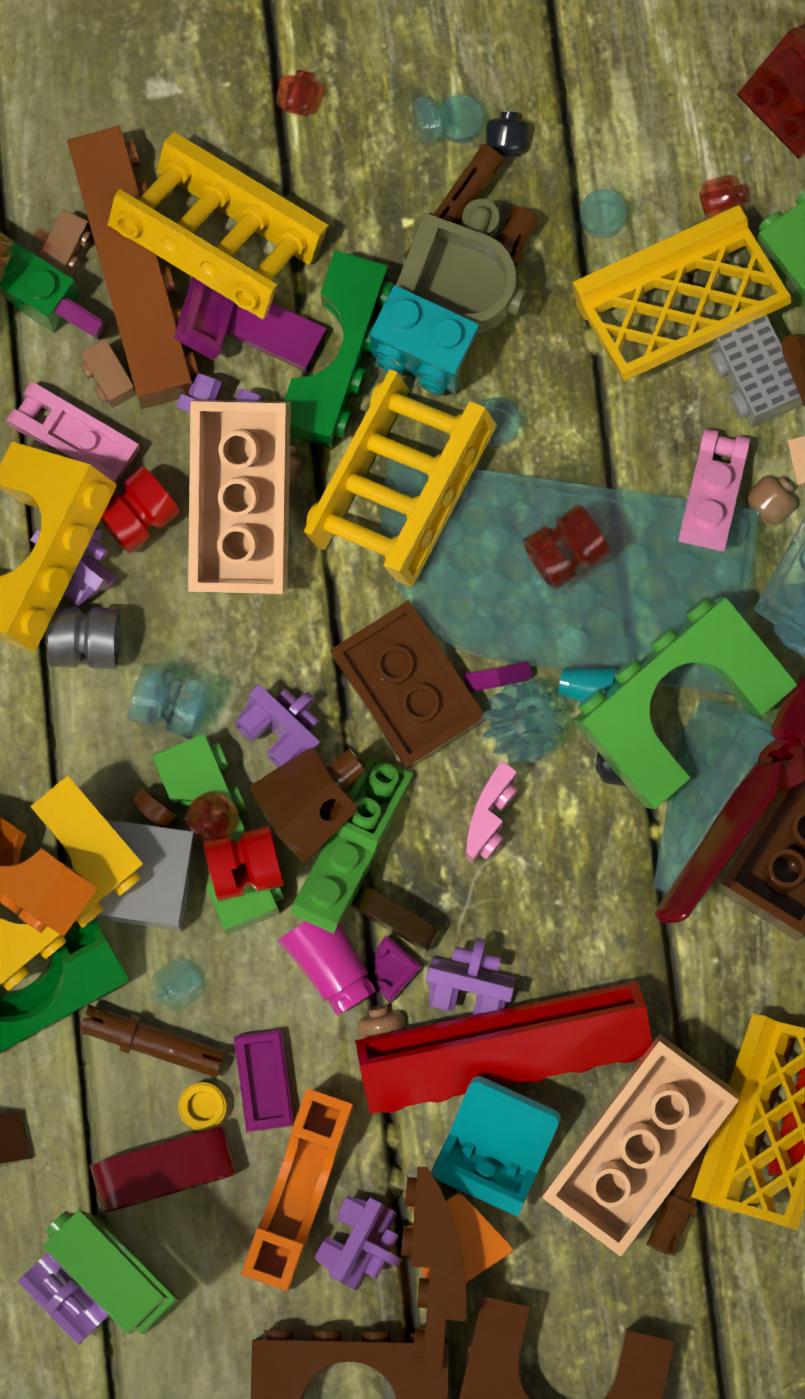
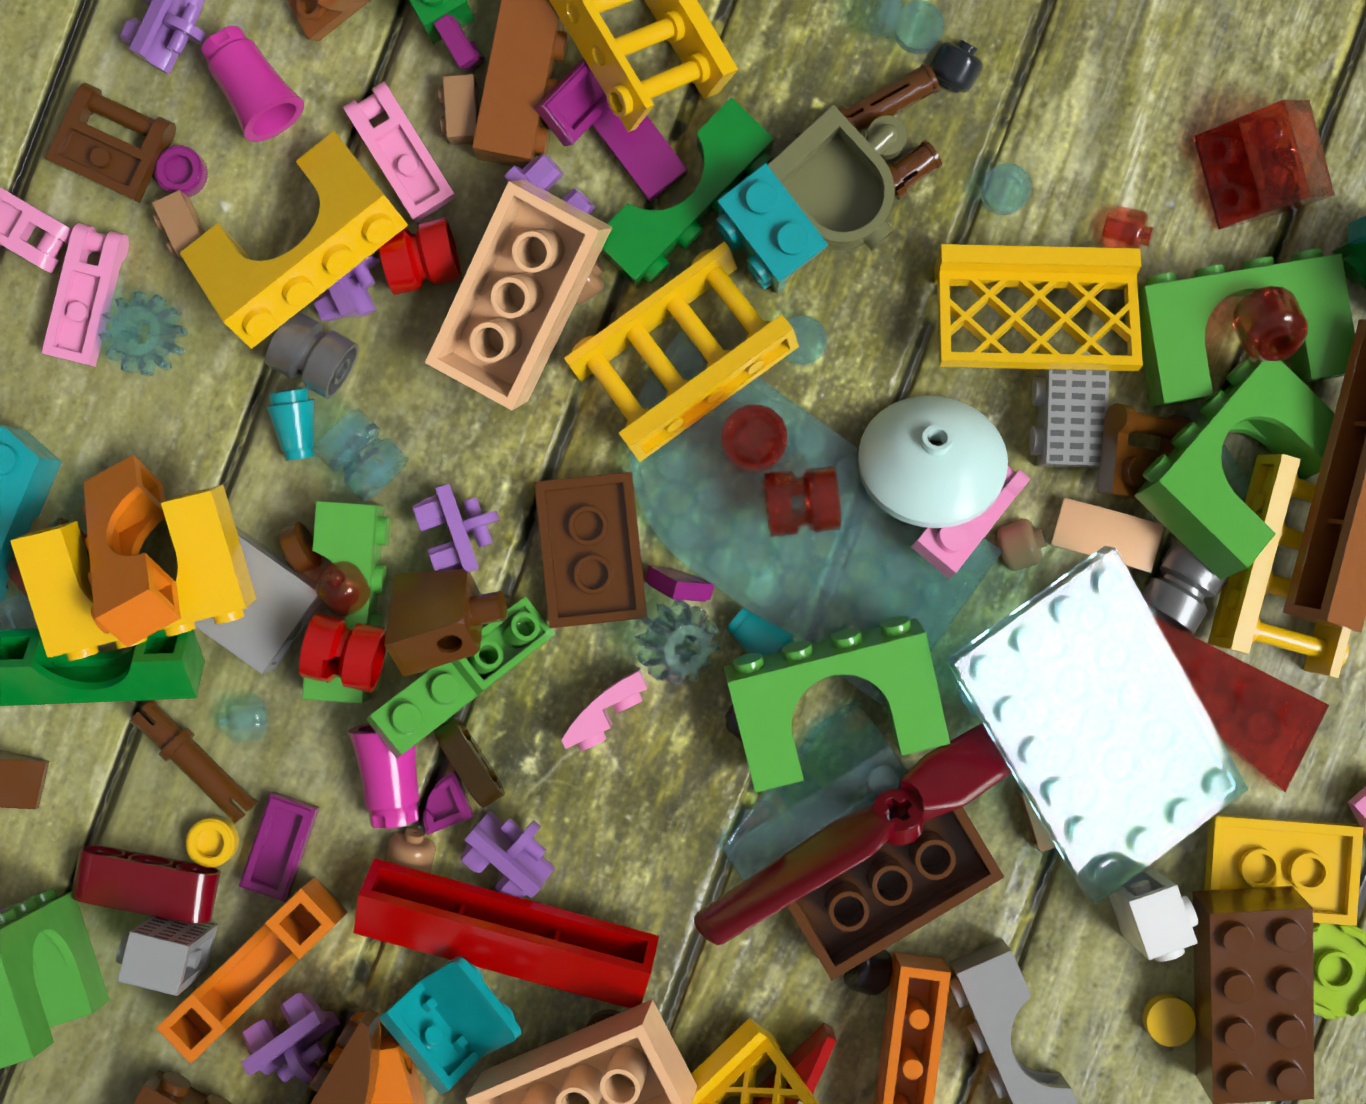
camera: 25 degrees right, 10 degrees up
none -> light grey brick [116,916,218,996]
none -> teal cone [265,388,315,461]
none -> clear red wheel [721,404,788,474]
none -> light aqua dish [858,395,1008,528]

